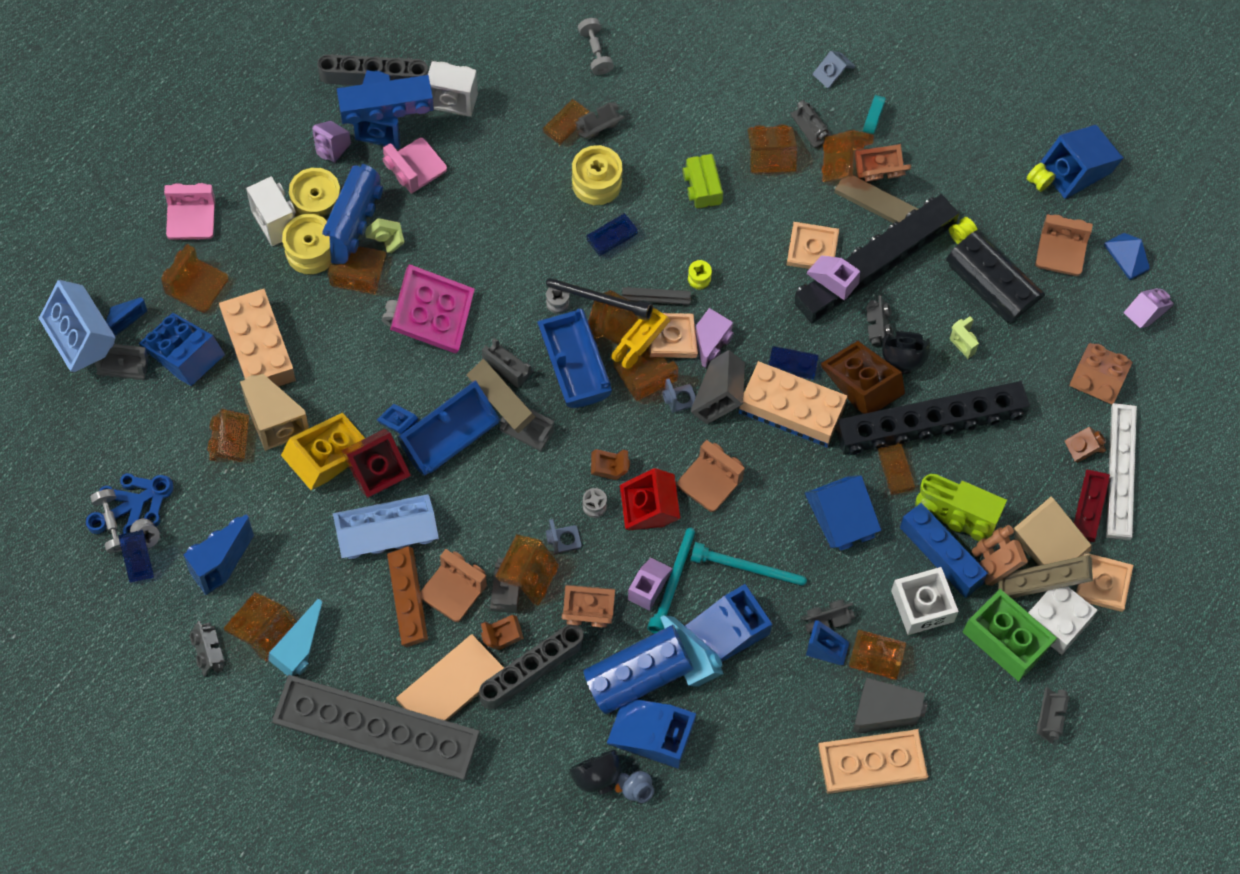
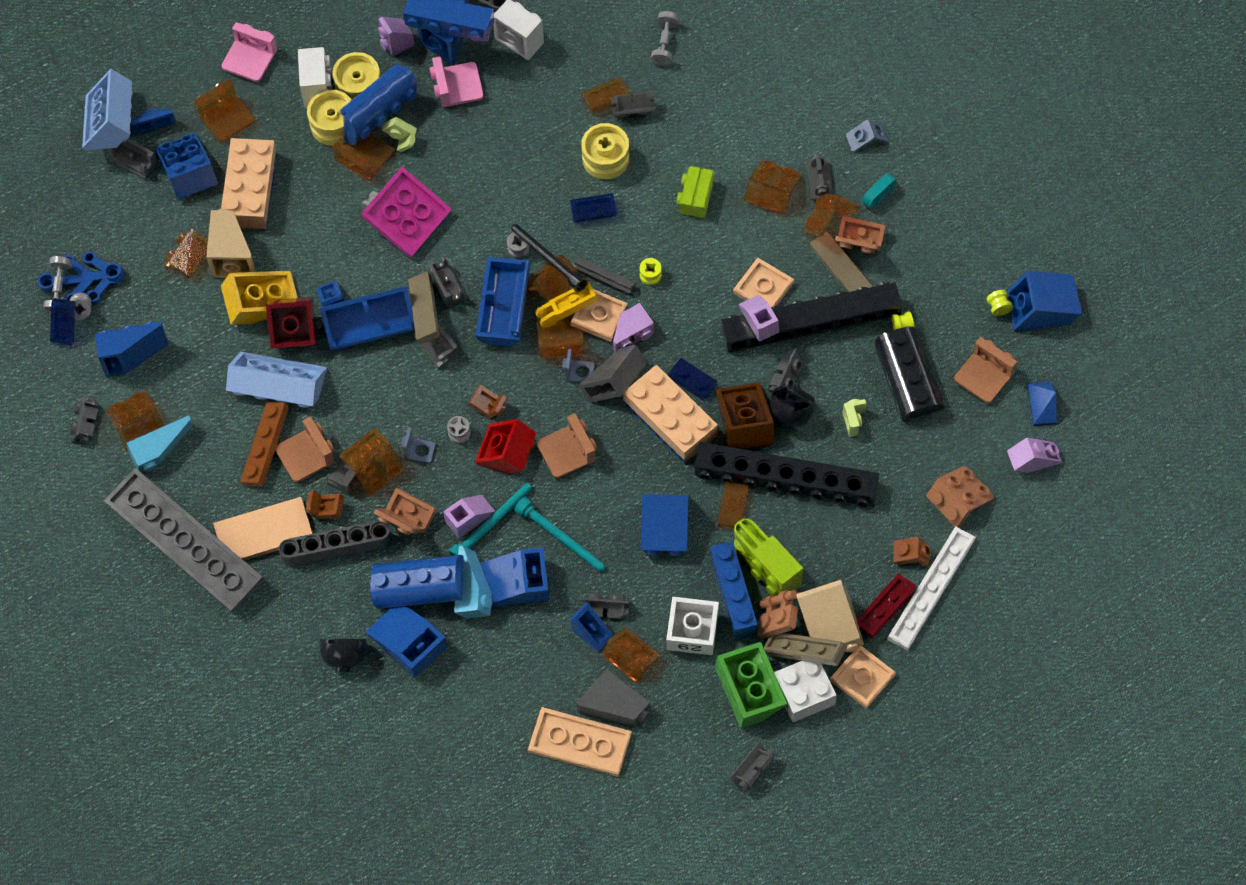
camera: 30 degrees right, 0 degrees up
sand blue animal [615,771,654,803] -> none

